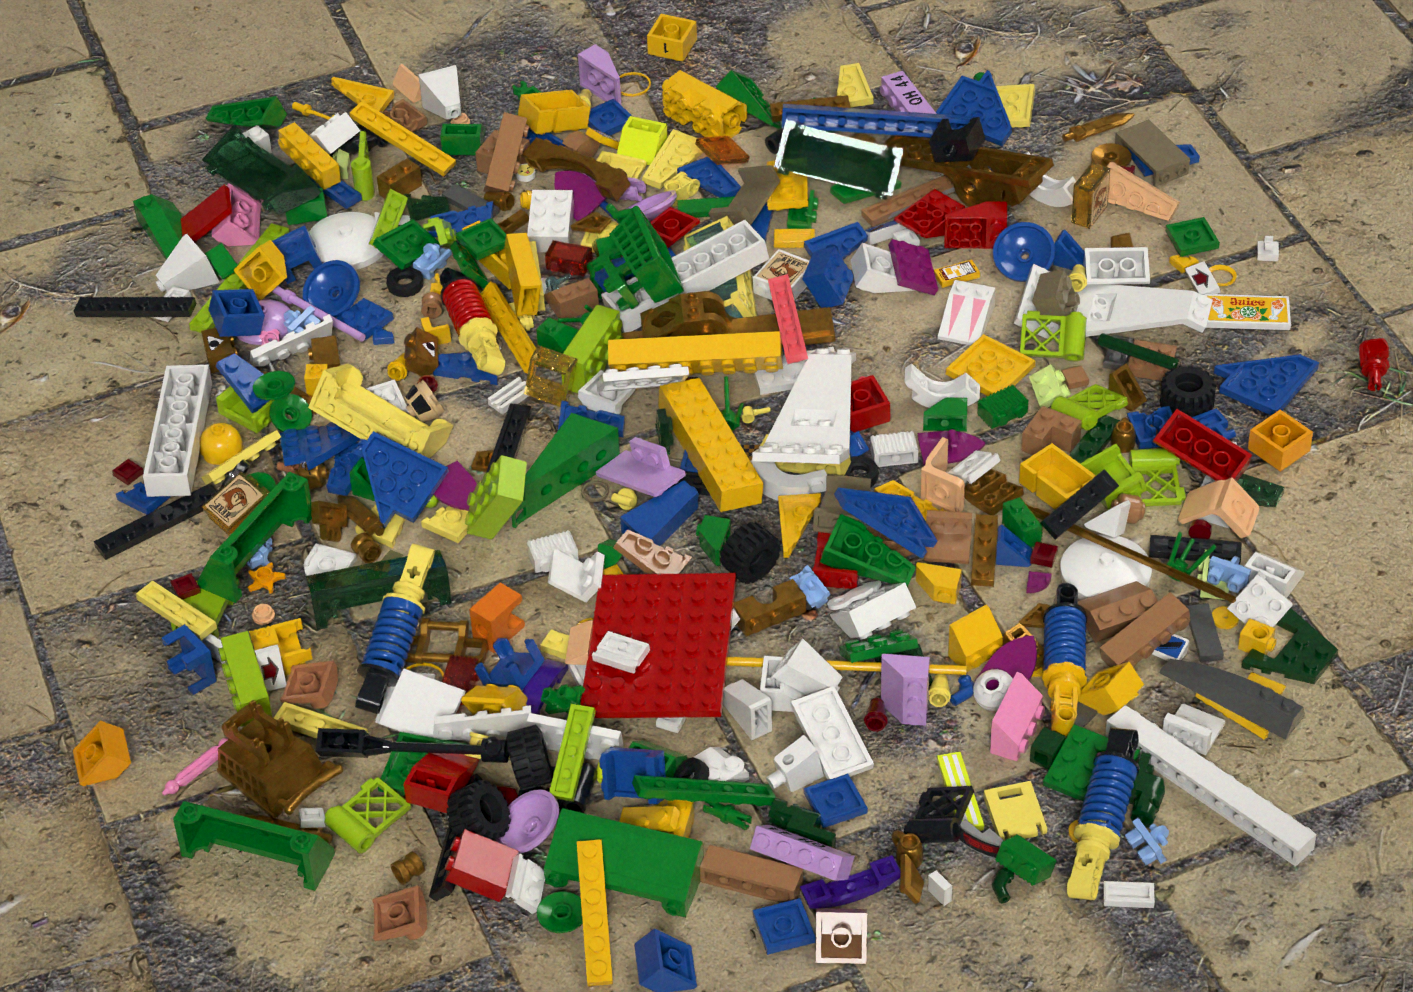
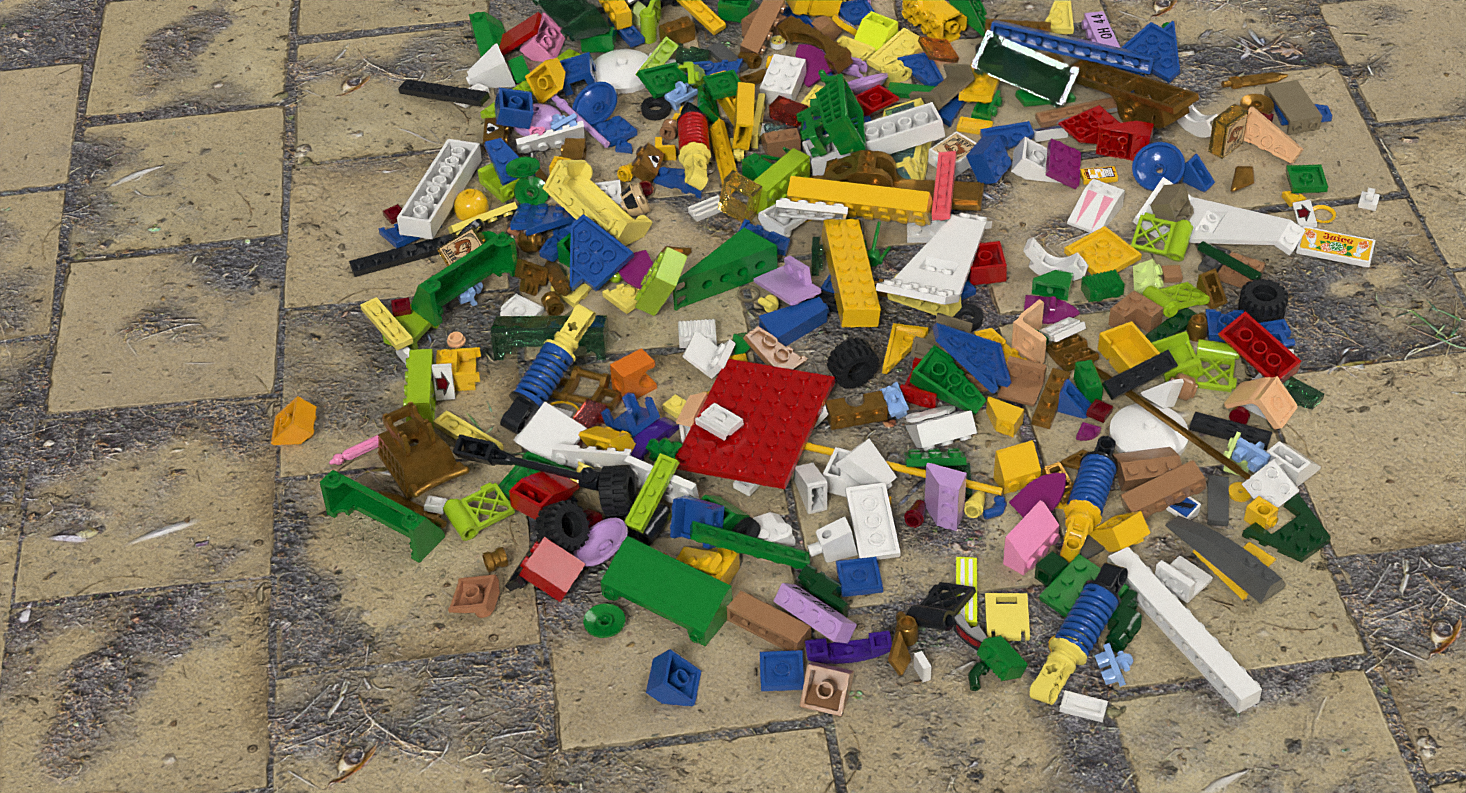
camera: 15 degrees right, 0 degrees up
blue panel [161,624,217,695] -> none
light orange animal [248,562,286,594] -> none
nougat slope [280,661,338,709] -> none
black plate [487,403,531,473] -> none
white plate [505,854,545,914] -> none
pearl gold piece [571,212,611,234] -> none
yellow plate [577,840,613,986] -> none
green slope [696,515,731,566] -> none
green pin [703,802,752,831] -> none
light yellow hand [742,406,771,423] -> none
white arch [750,460,827,501] -> none
blue tile [849,431,870,457] -> none
white brick [870,431,918,467] -> none
white plate [893,229,920,246] -> none
black piece [929,117,985,162] -> none
white piece [973,669,1013,711] -> none
light yellow wing [996,84,1035,128] -> none
light yellow cone [1068,264,1087,292] -> none
white slope [1083,247,1150,285] -> none
green plant [1167,532,1216,582] -> none
blue wing [1214,354,1319,415] -> none
light orange brick [1248,410,1313,472] -> none
red piece [1359,338,1390,391] -> none

